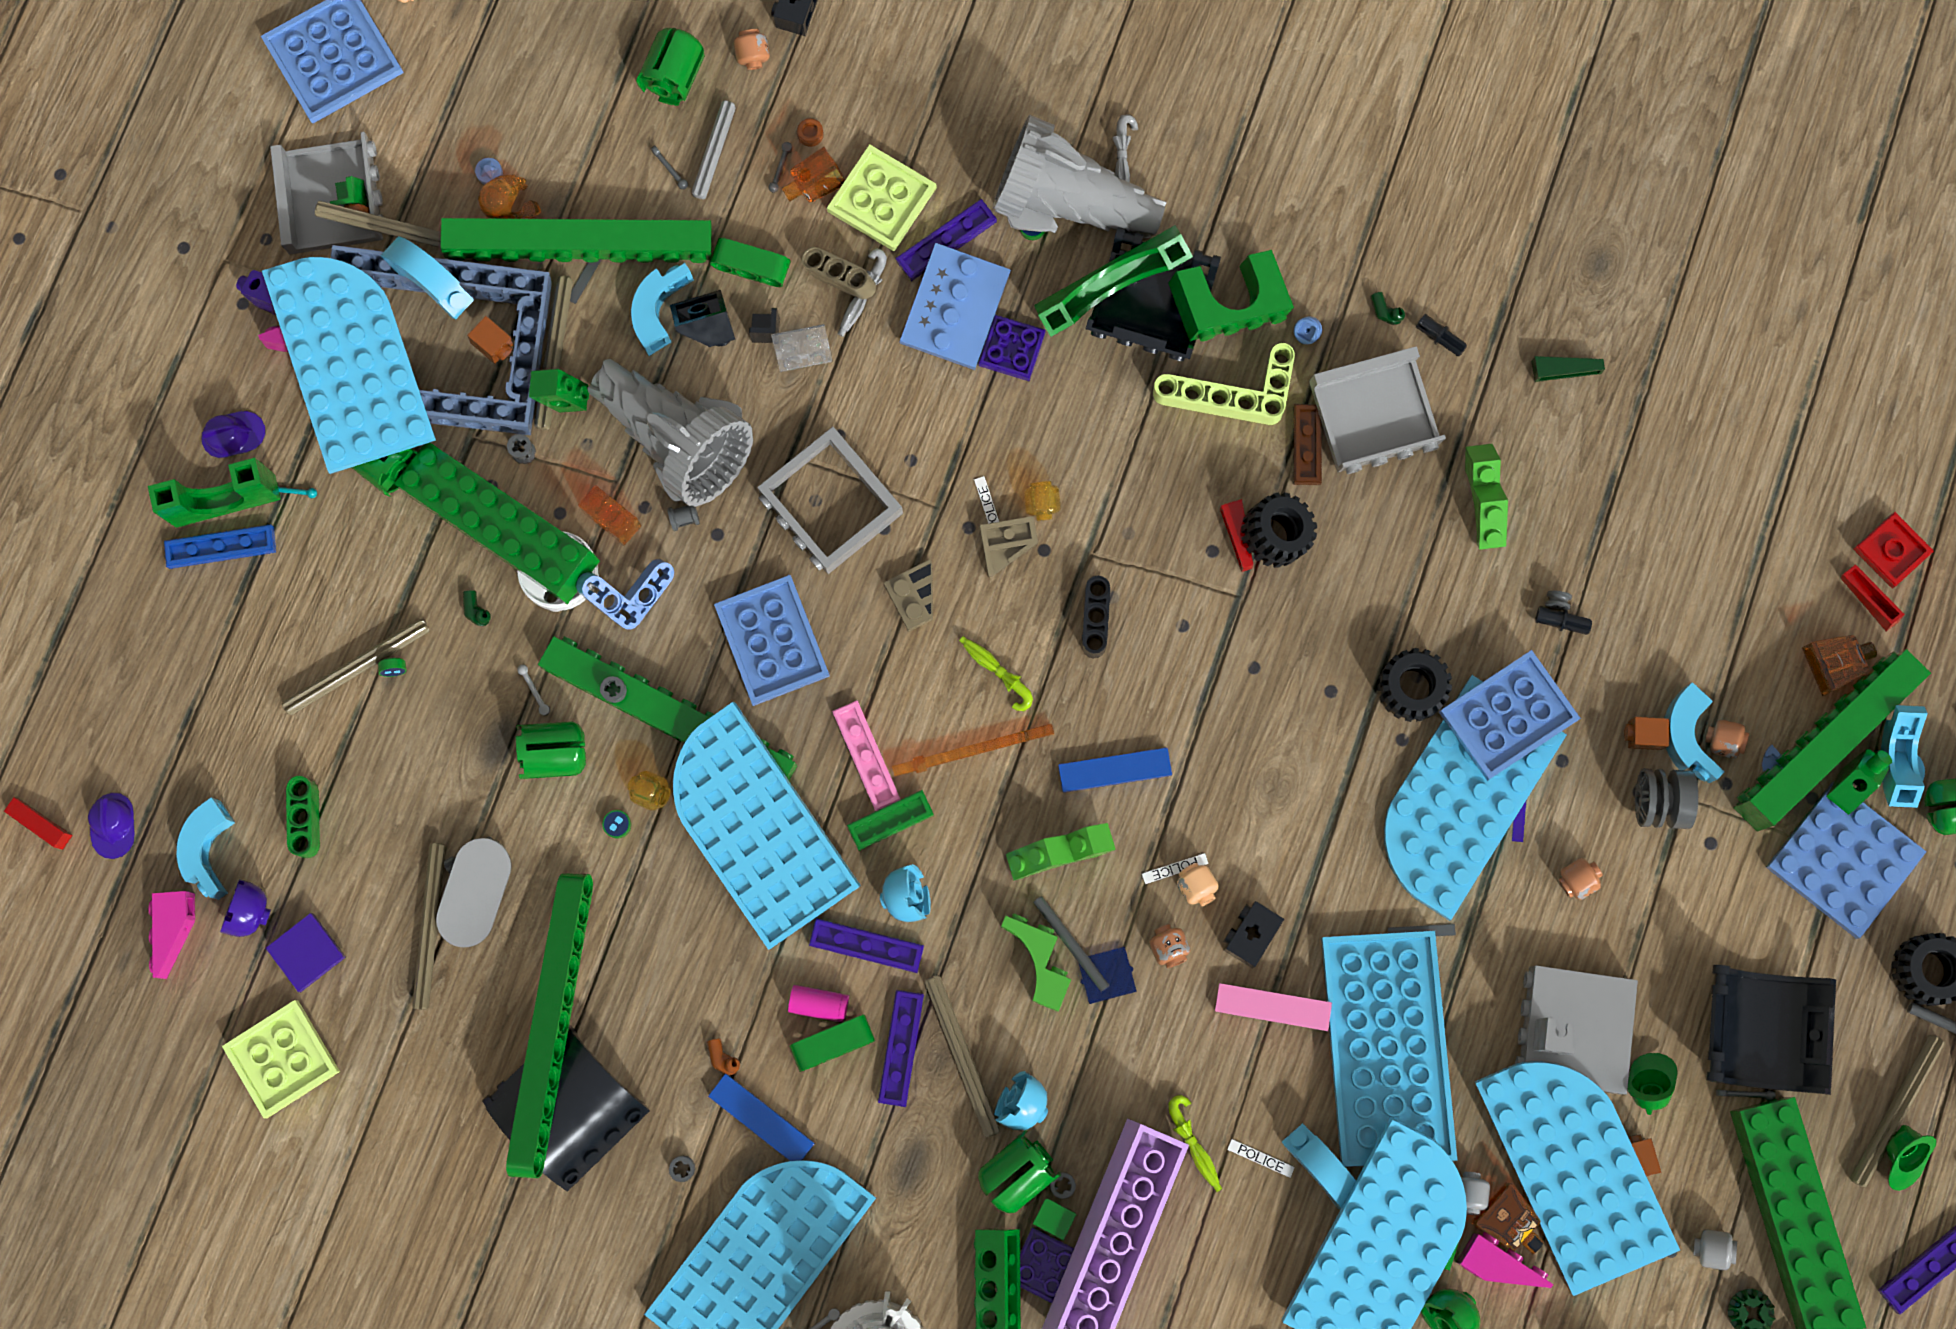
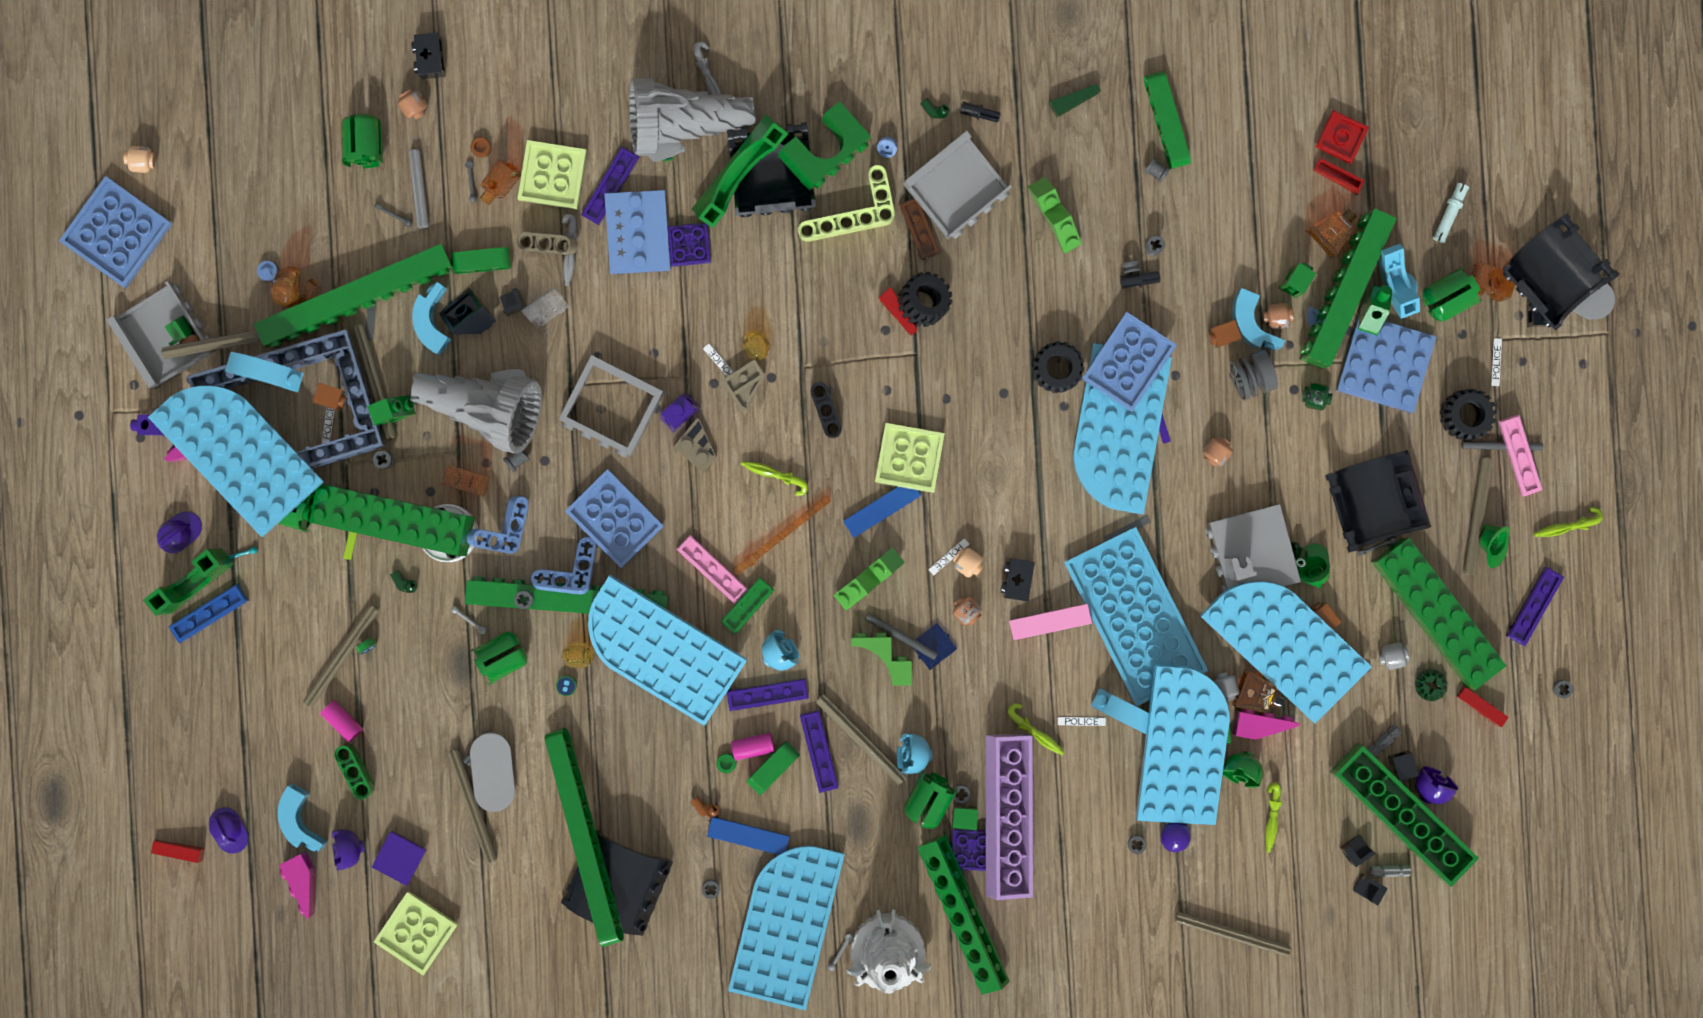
camera: 30 degrees left, 10 degrees up
none -> dark pink pin [320,700,363,743]
none -> white sticker [322,407,334,444]
none -> lime sticker [343,532,357,560]
none -> medium blue beam [531,537,597,594]
none -> dark purple torso [660,393,701,433]
none -> green tile [716,753,737,773]
none -> yellowish green plate [875,423,945,493]
none -> green beam [1144,70,1191,170]
none -> dark grey bush [1144,157,1171,183]
none -> dark grey bush [1144,236,1165,256]
none -> green brick [1279,263,1317,298]
none -> dark green arm [1291,542,1308,567]
none -> dark green head [1302,383,1333,411]

